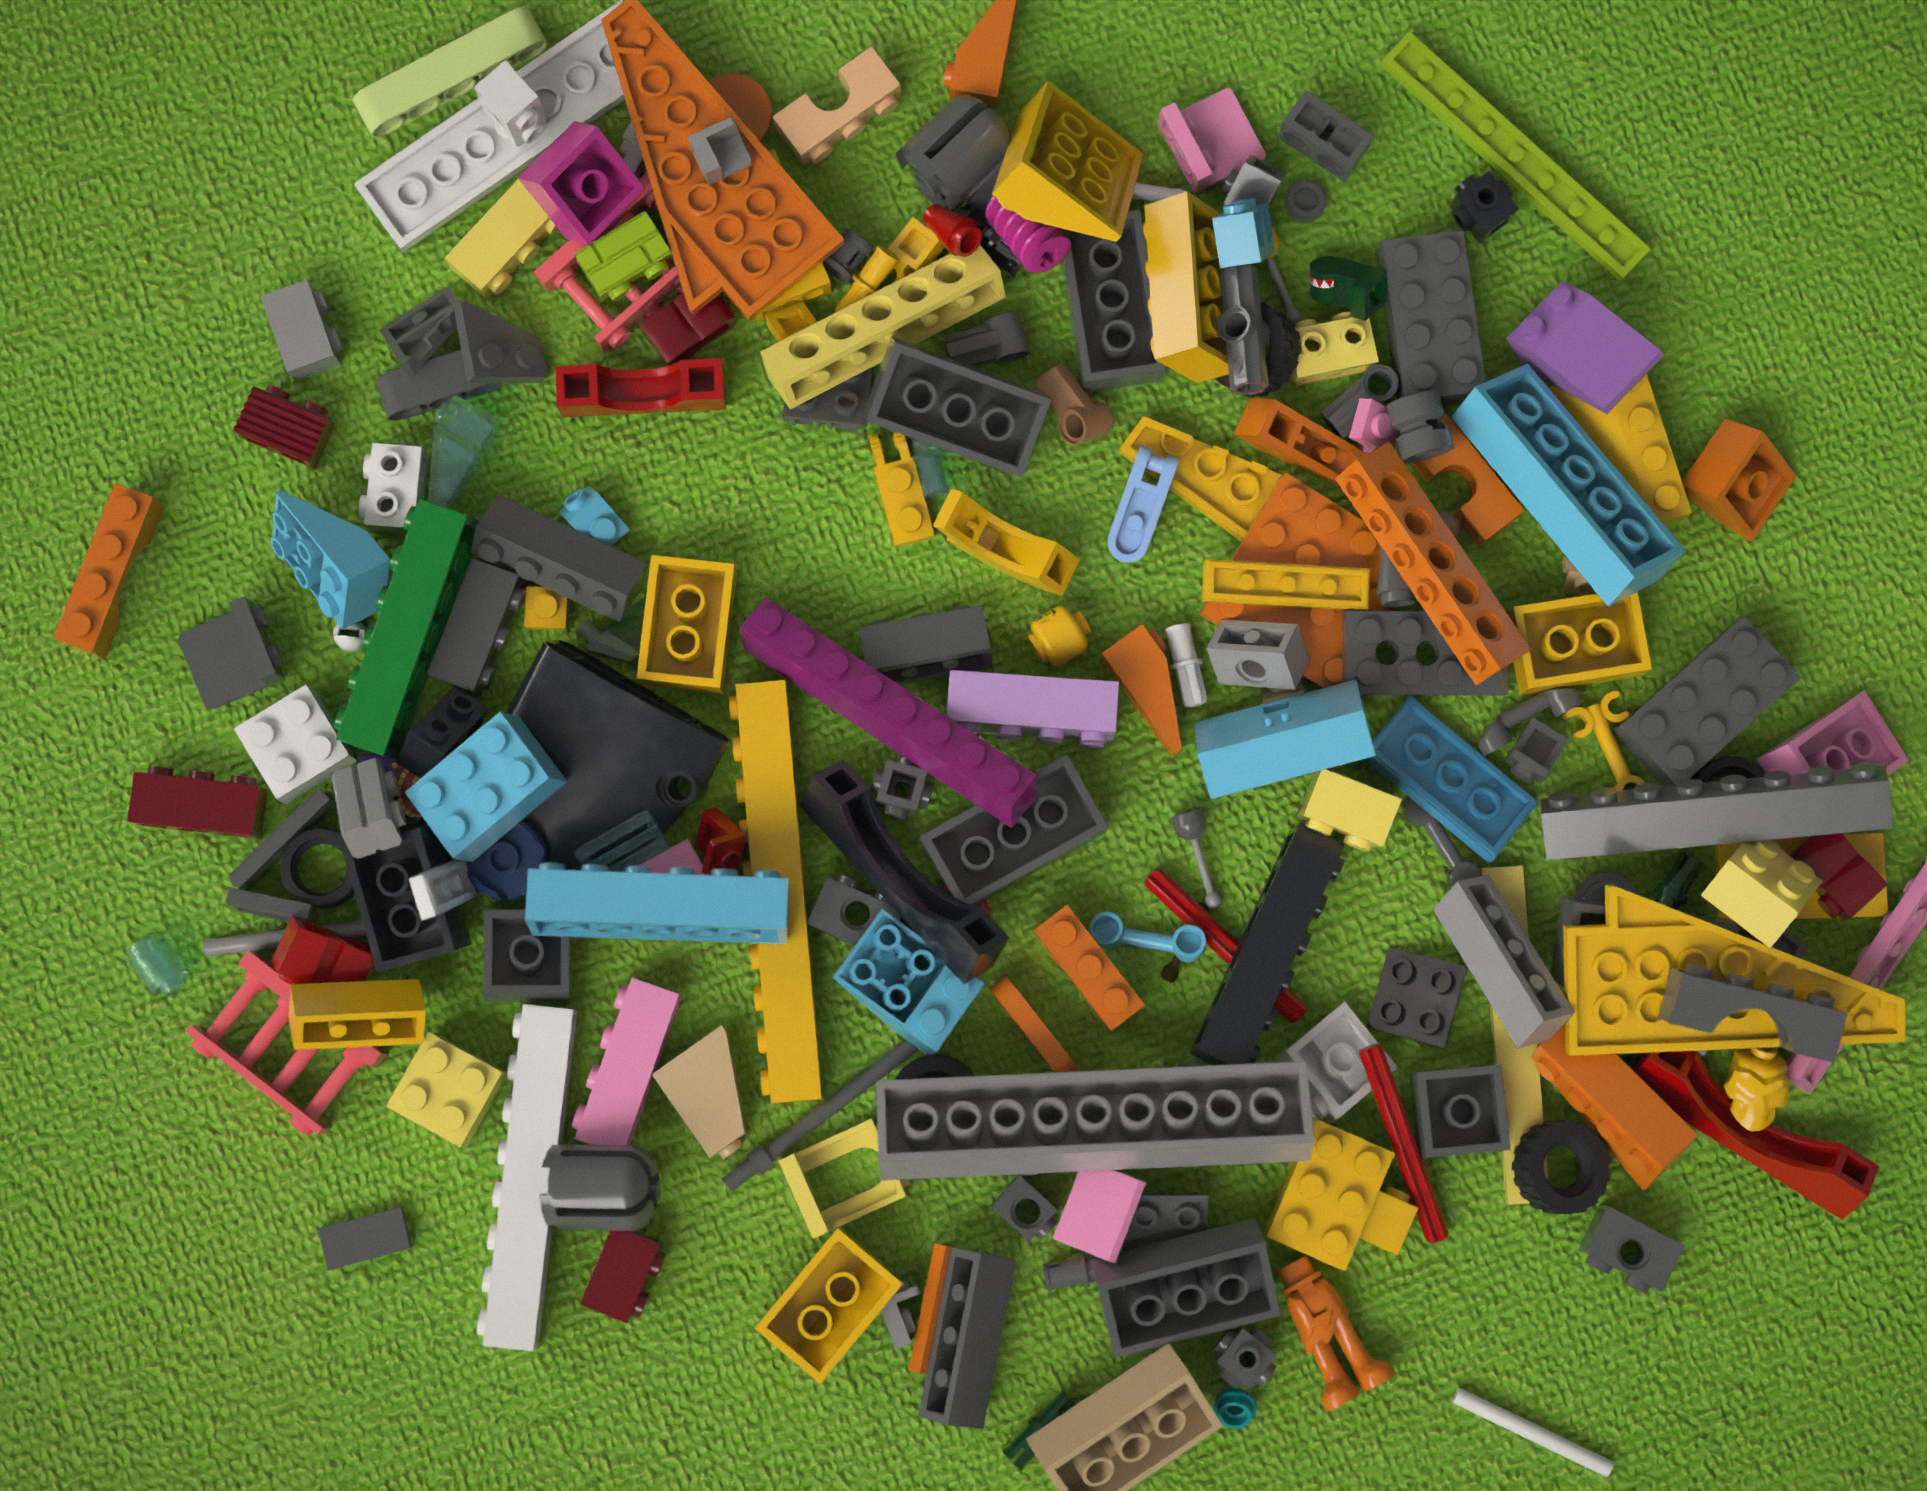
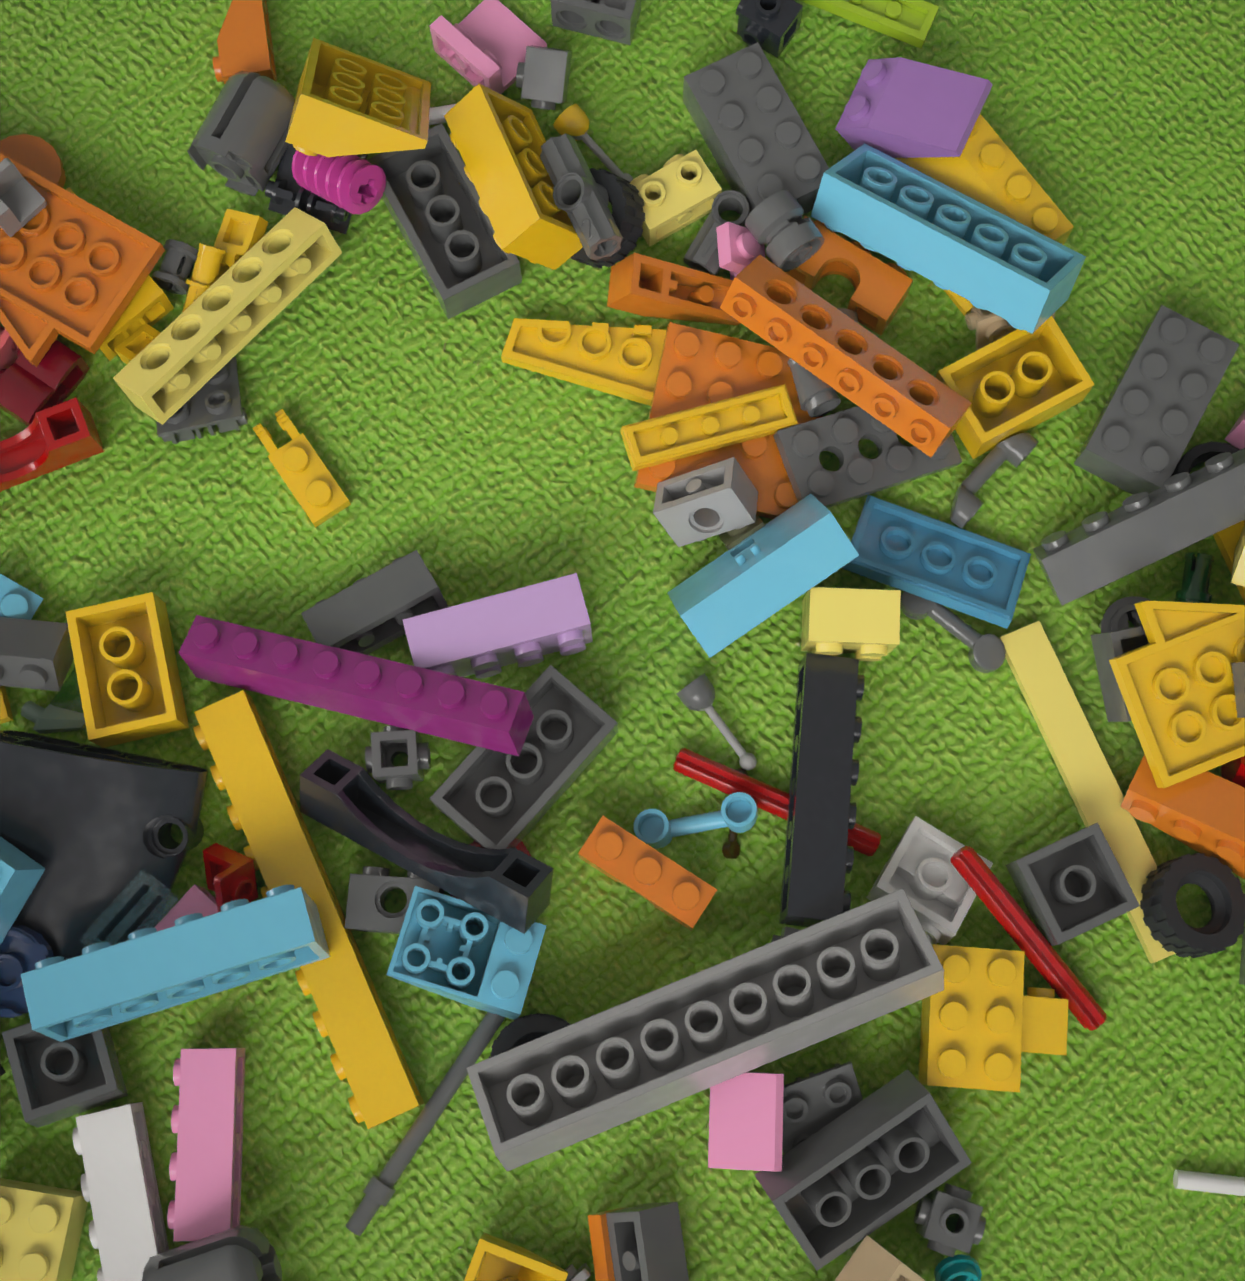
camera: 15 degrees left, 5 degrees down
tan slope [652,1025,747,1160] -> none
light nougat arch [772,46,901,167] -> none
light yellow panel [779,1118,911,1239] -> none
dark grey brick [863,336,1052,477] -> none
clear light blue axle [910,437,949,499] -> none
red cone [923,204,982,257] -> none
yellow arch [933,489,1080,596] -> none
dark grey piece [943,312,1030,367] -> none
orange beam [989,975,1080,1073] -> none
dark grey brick [991,1175,1058,1241] -> none
yellow head [1027,605,1091,667] -> none
medium nougat piece [1035,363,1113,445] -> none
dark grey pin [1043,1253,1095,1291] -> none
orange slope [1100,624,1182,759] -> none
light blue plate [1107,445,1180,563] -> none
white axle [1164,623,1207,707] -> none
medium azure brick [1212,198,1275,268] -> none
orange piece [1277,1255,1397,1412] -> none
dark grey tile [1284,180,1326,223] -> none
dark green leg [1310,256,1387,321] -> none
black hinge [1367,947,1468,1048] -> none
light grey brick [1433,875,1575,1048] -> none
dark grey bracket [1504,717,1568,783] -> none
yellow bar [1563,691,1645,791] -> none
orange slope [1682,419,1797,542] -> none

